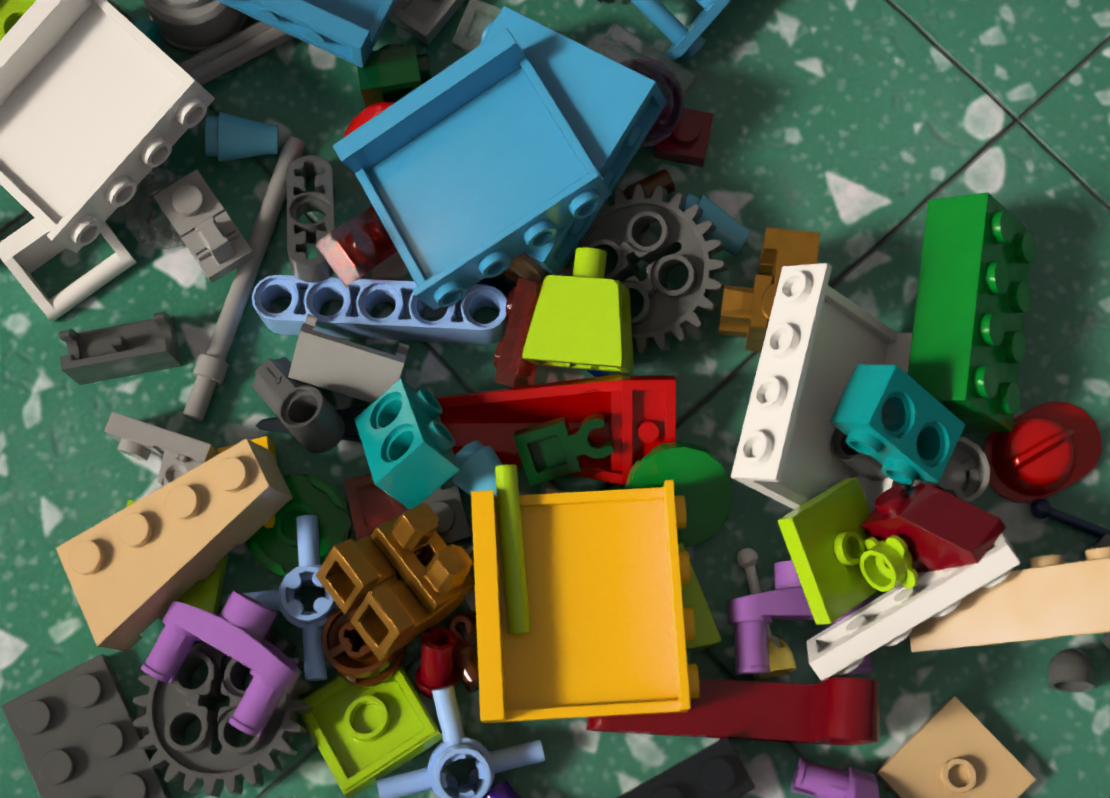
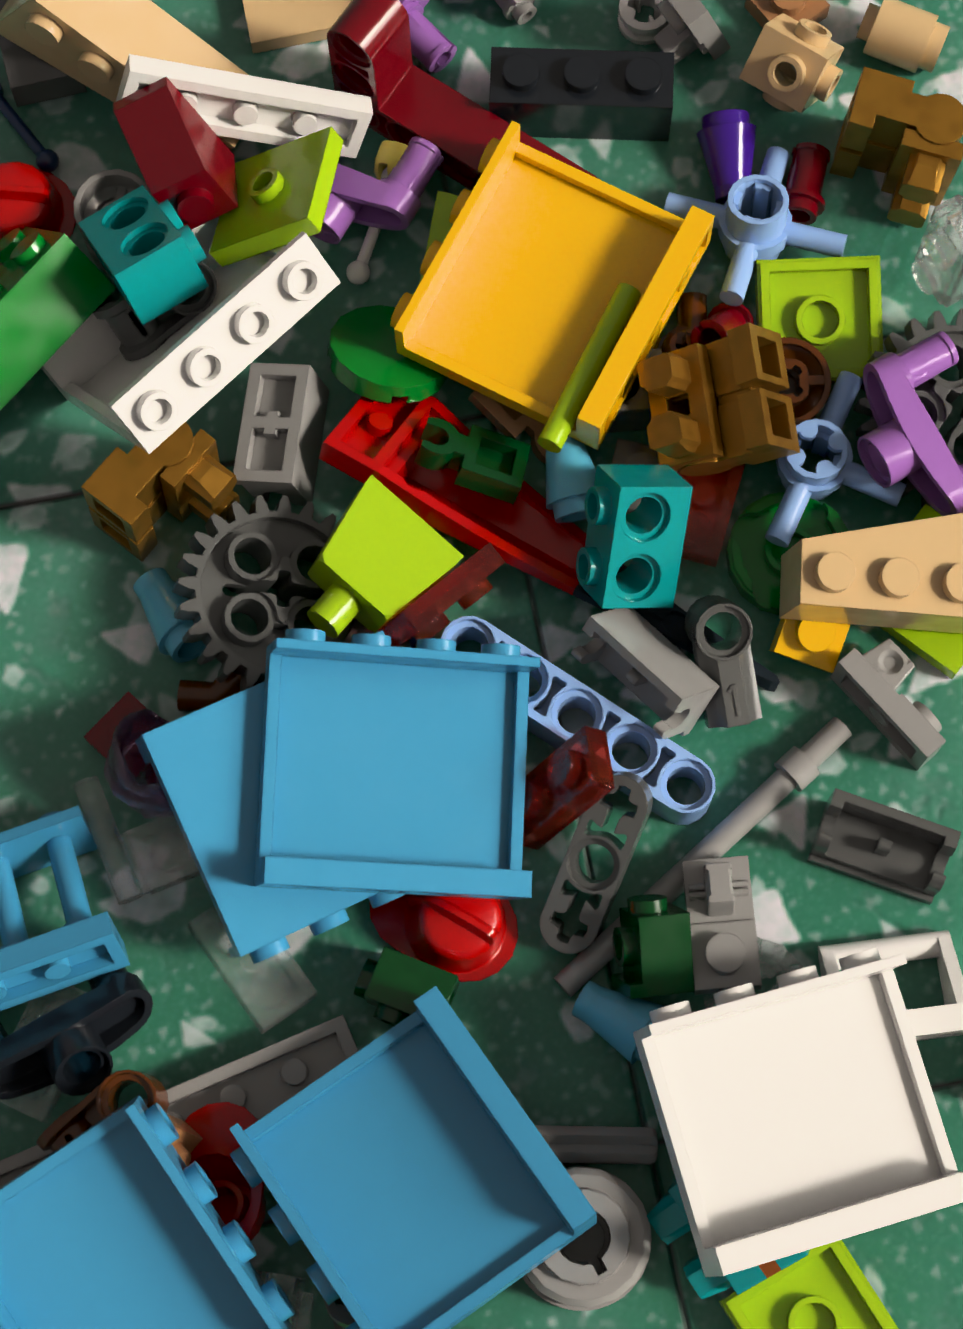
camera: 150 degrees left, 0 degrees up
lime plate [860,535,919,592] -> none
none -> light grey hinge [233,363,329,506]
none -> dark green brick [611,894,695,999]

